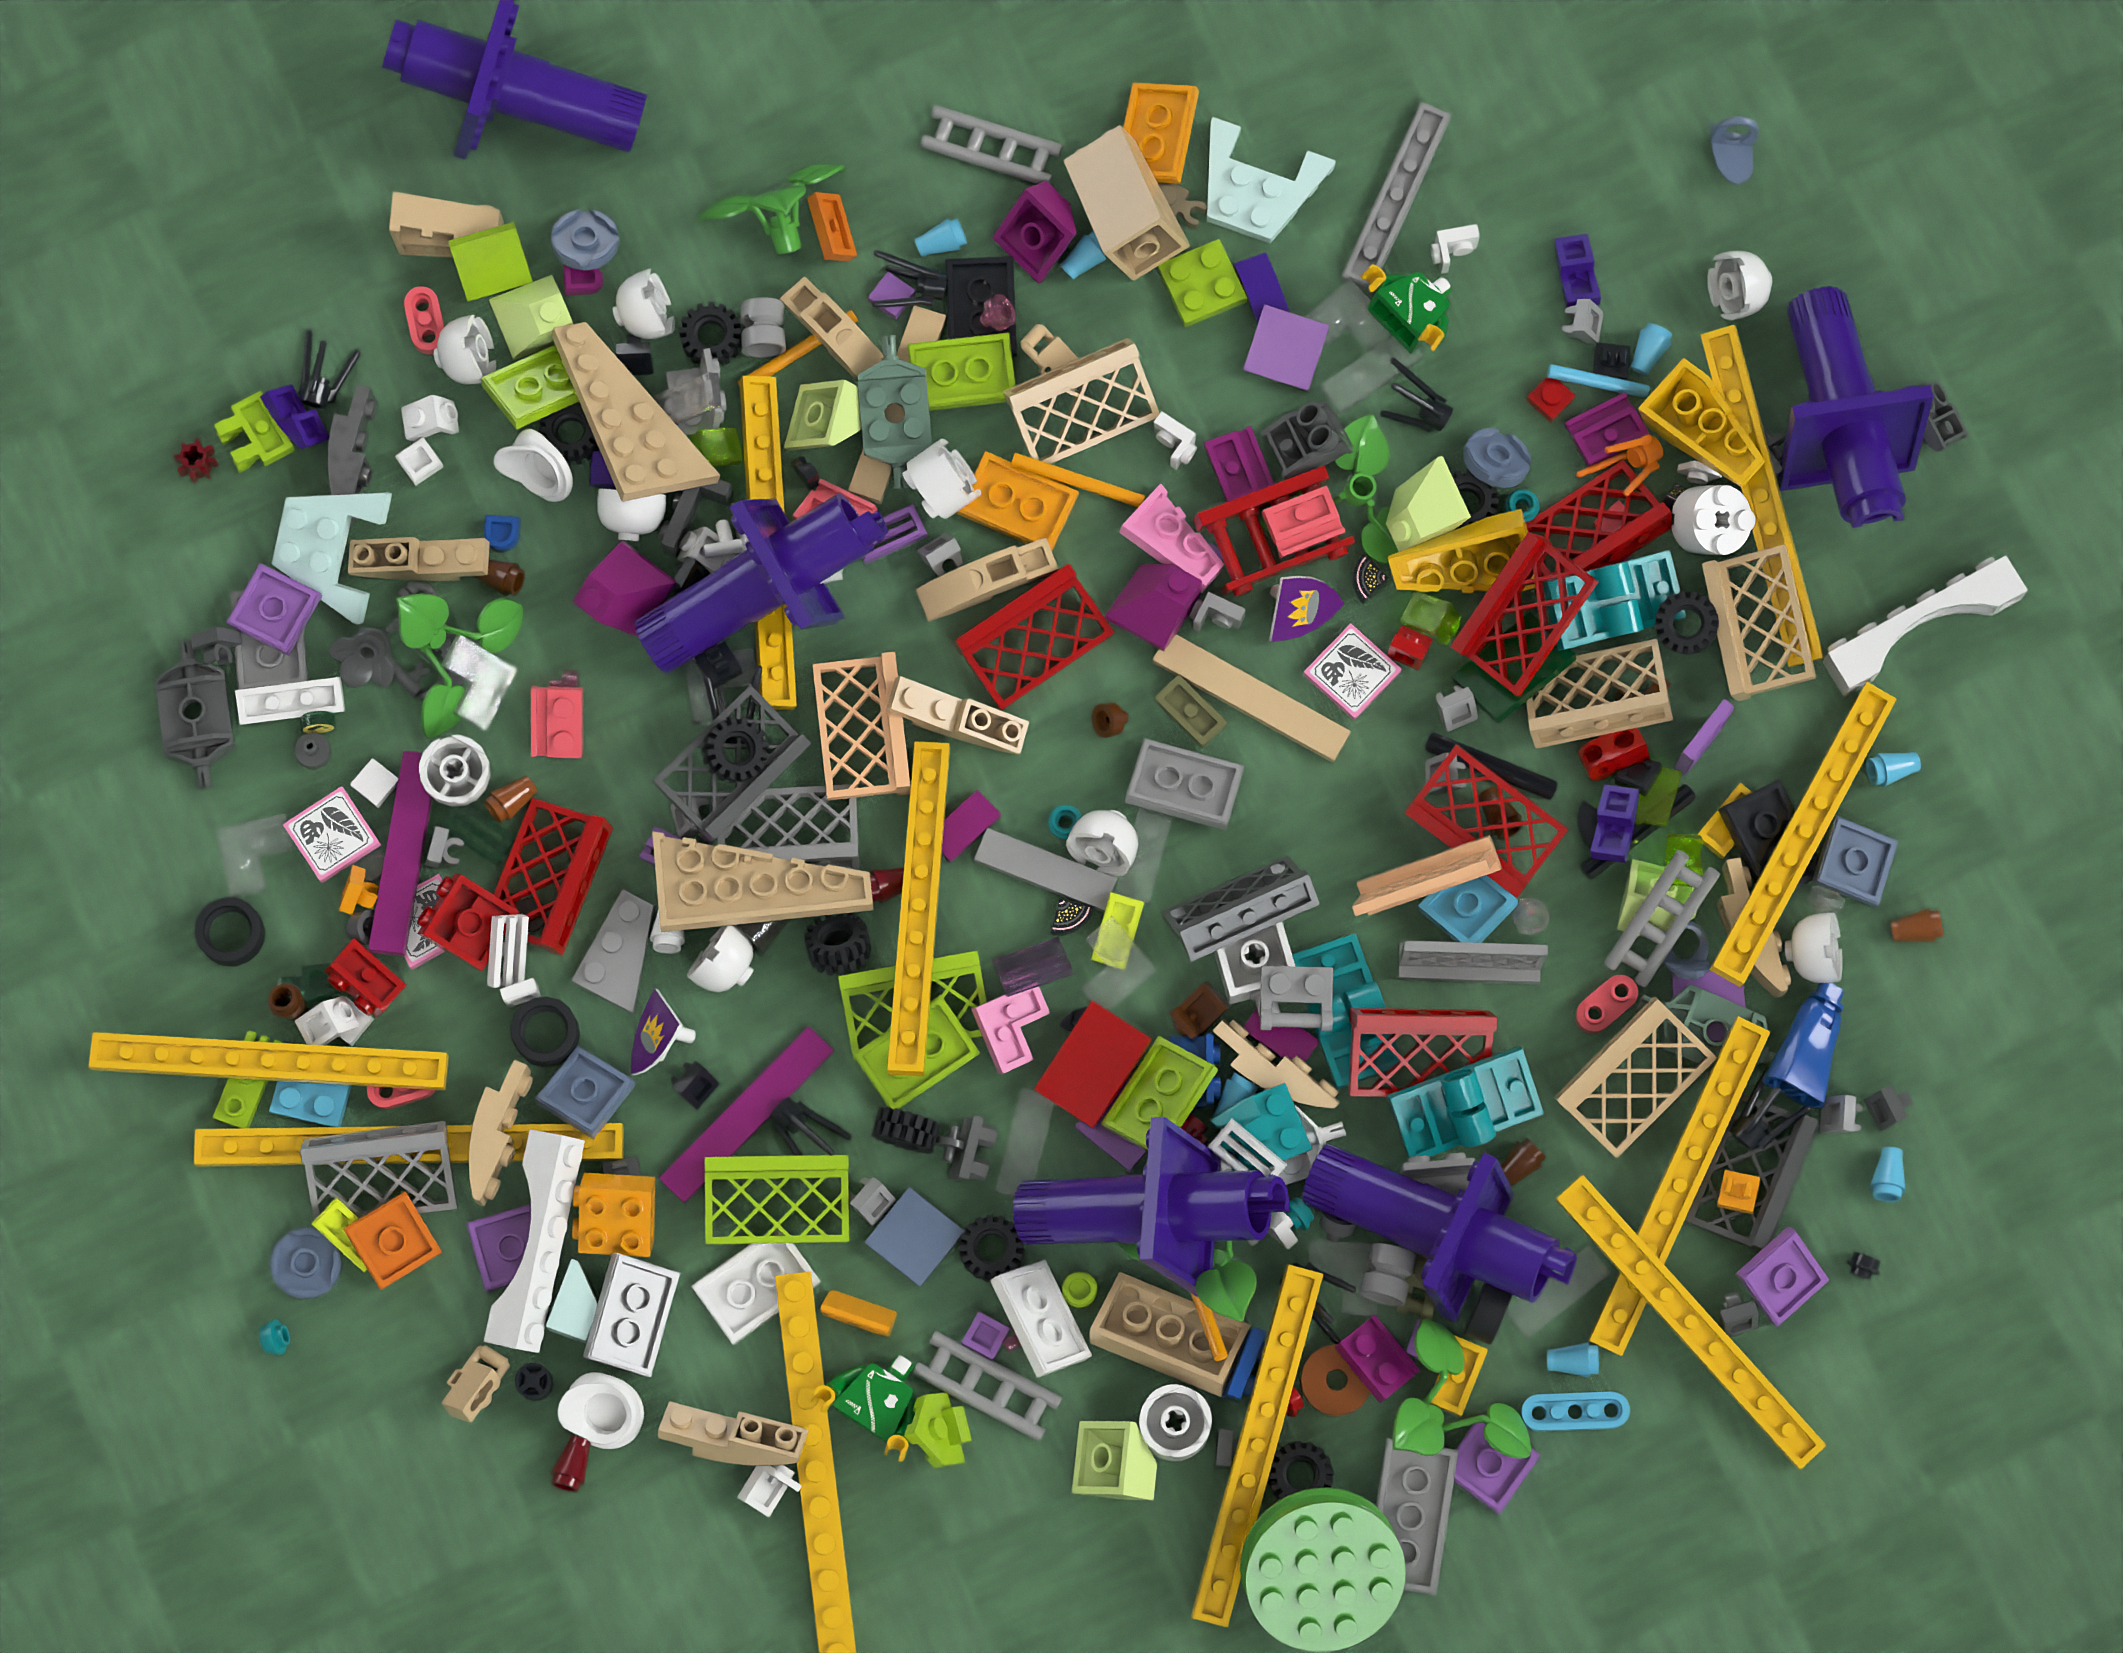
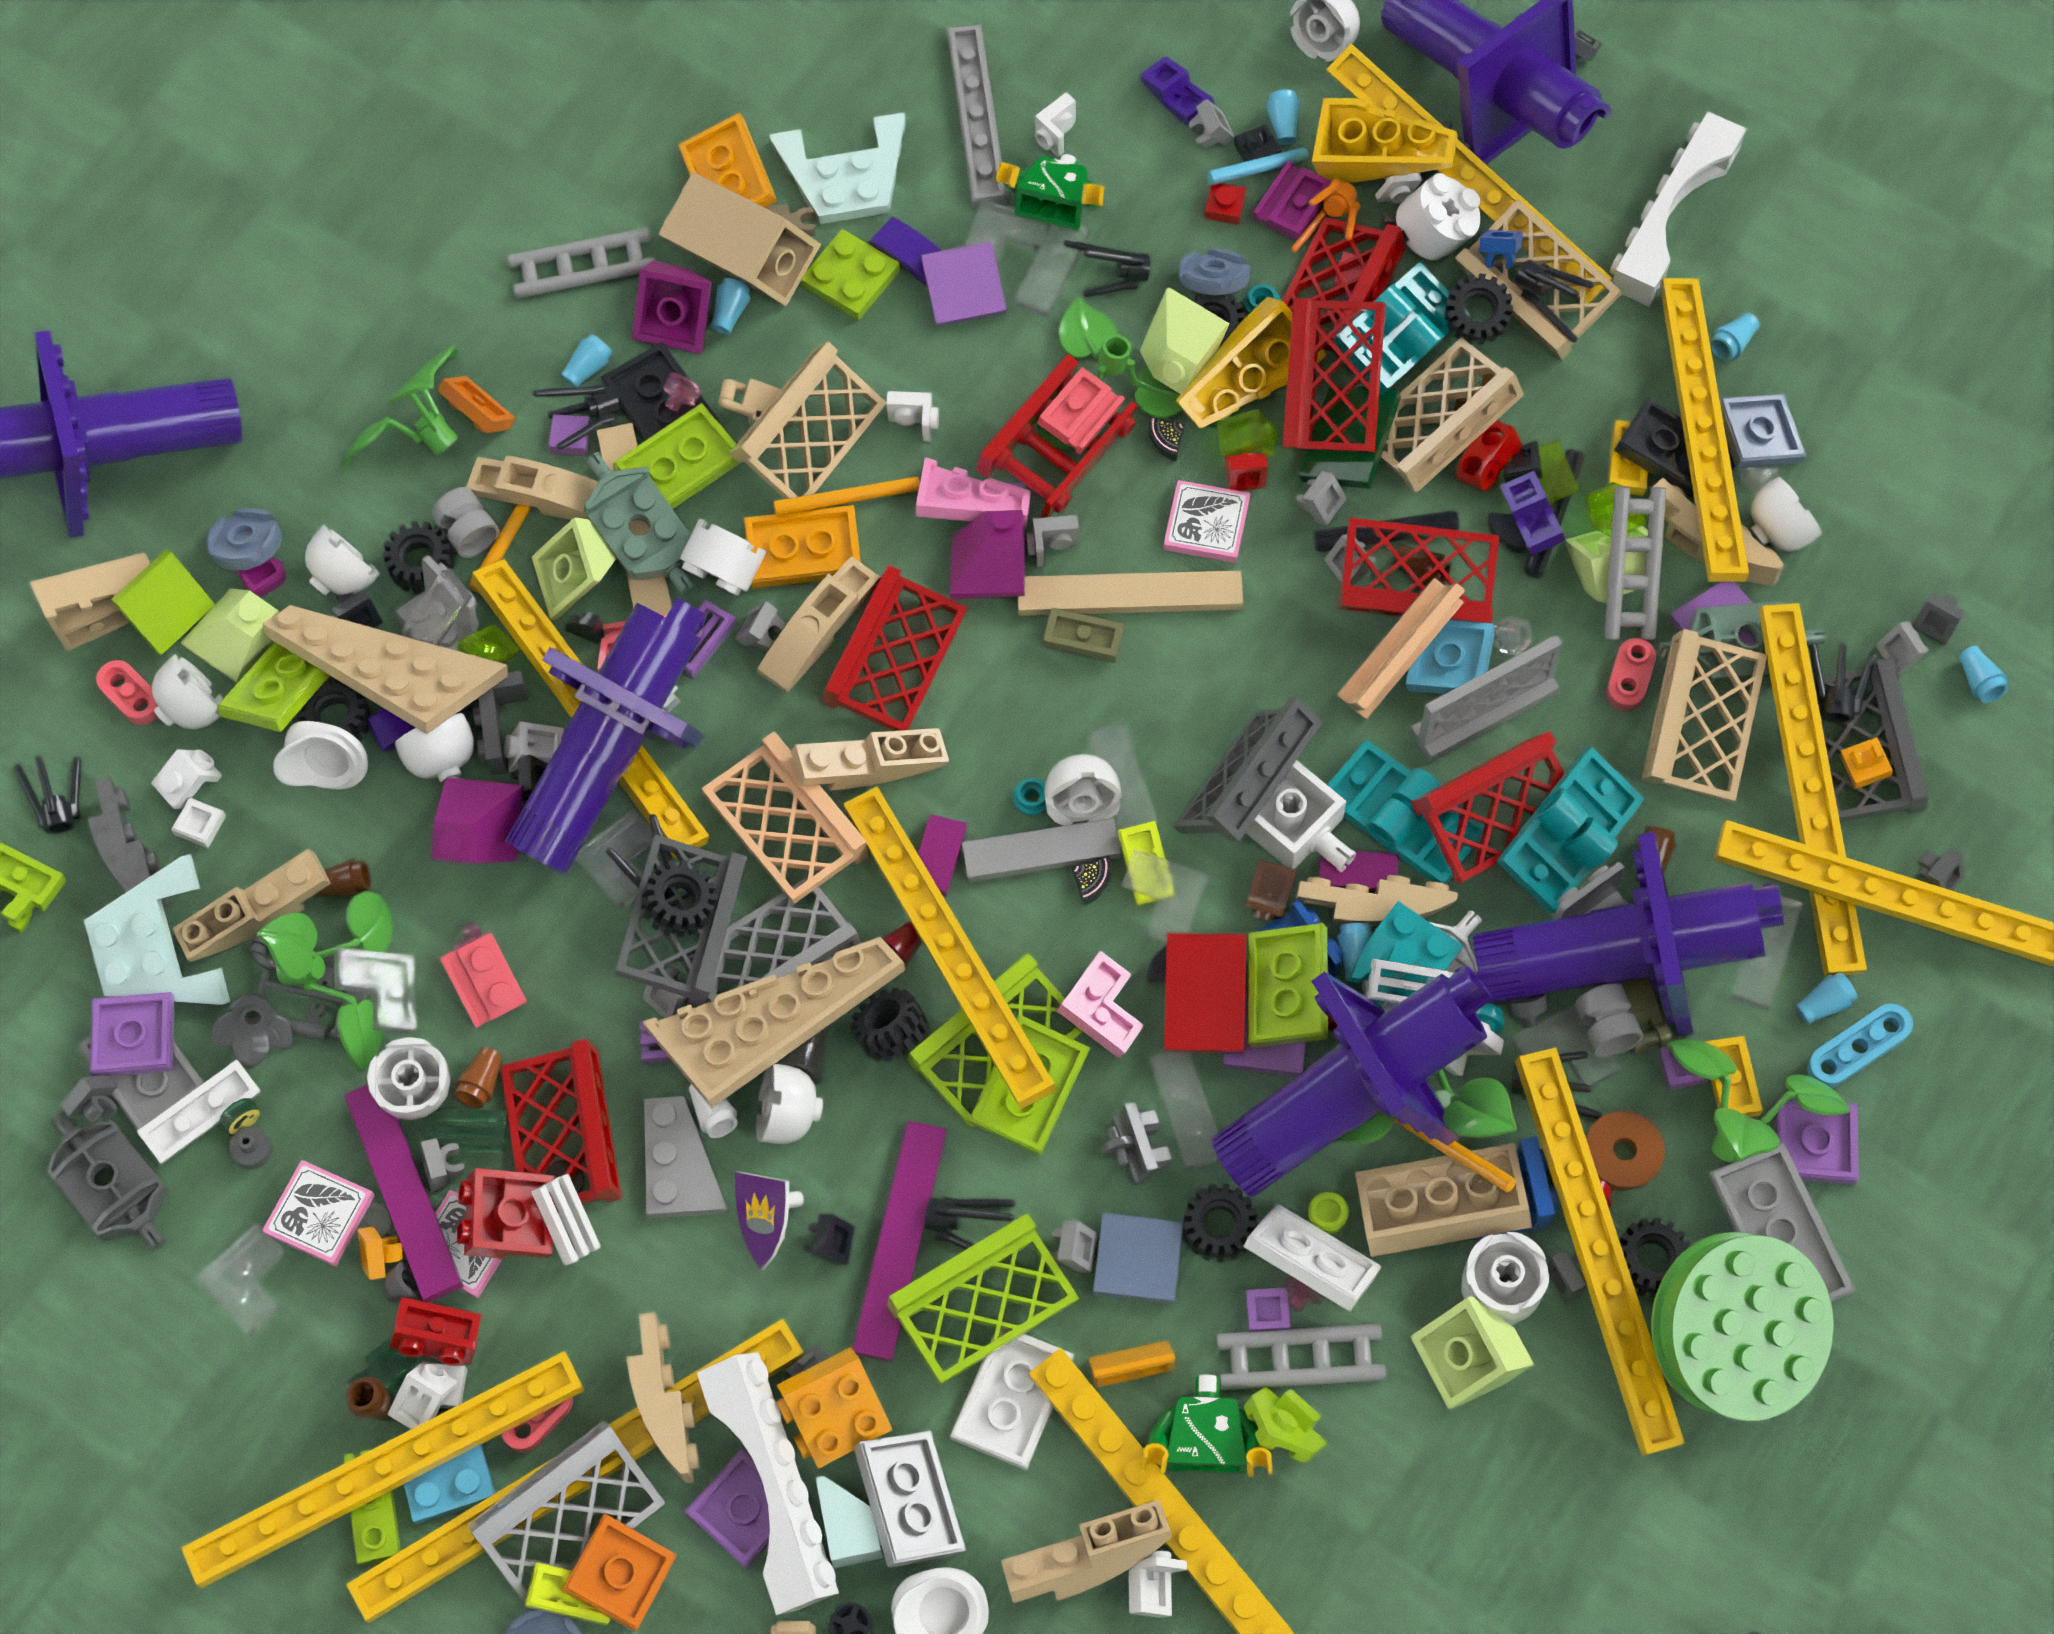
camera: 30 degrees left, 10 degrees down
black tyre [194,897,265,967] -> none
dark purple slope [260,384,329,449] -> none
white tile [350,758,398,808] -> none
blue tile [484,515,521,552] -> none
white tile [500,978,541,1008] -> none
black tyre [510,996,580,1067] -> none
sand blue tile [535,1045,636,1139] -> none
black tile [695,641,743,689] -> none
white shield [703,503,749,559] -> none
black tyre [871,1107,940,1154] -> none
clear purple plate [992,937,1073,997] -> none
reddish brown tile [1091,702,1128,738] -> none
light grey tile [1125,738,1244,831] -> none
magenta plate [1204,425,1274,502] -> none
light grey plate [1260,966,1333,1032] -> none
dark grey slope [1261,400,1354,480] -> none
dark purple shield [1269,576,1344,642] -> none
magenta plate [1334,1315,1420,1403] -> none
black tyre [1465,1283,1512,1345] -> none
sand blue piece [1663,921,1711,980] -> none
medium lavender tile [1673,699,1734,777] -> none
medium lavender tile [1736,1226,1829,1327] -> none
blue piece [1762,983,1844,1108] -> none
black plate [1846,1251,1881,1281] -> none
dark orange cone [1890,908,1944,942] -> none
none -> blue tile [1479,230,1523,269]
none -> black plant [1515,259,1594,343]

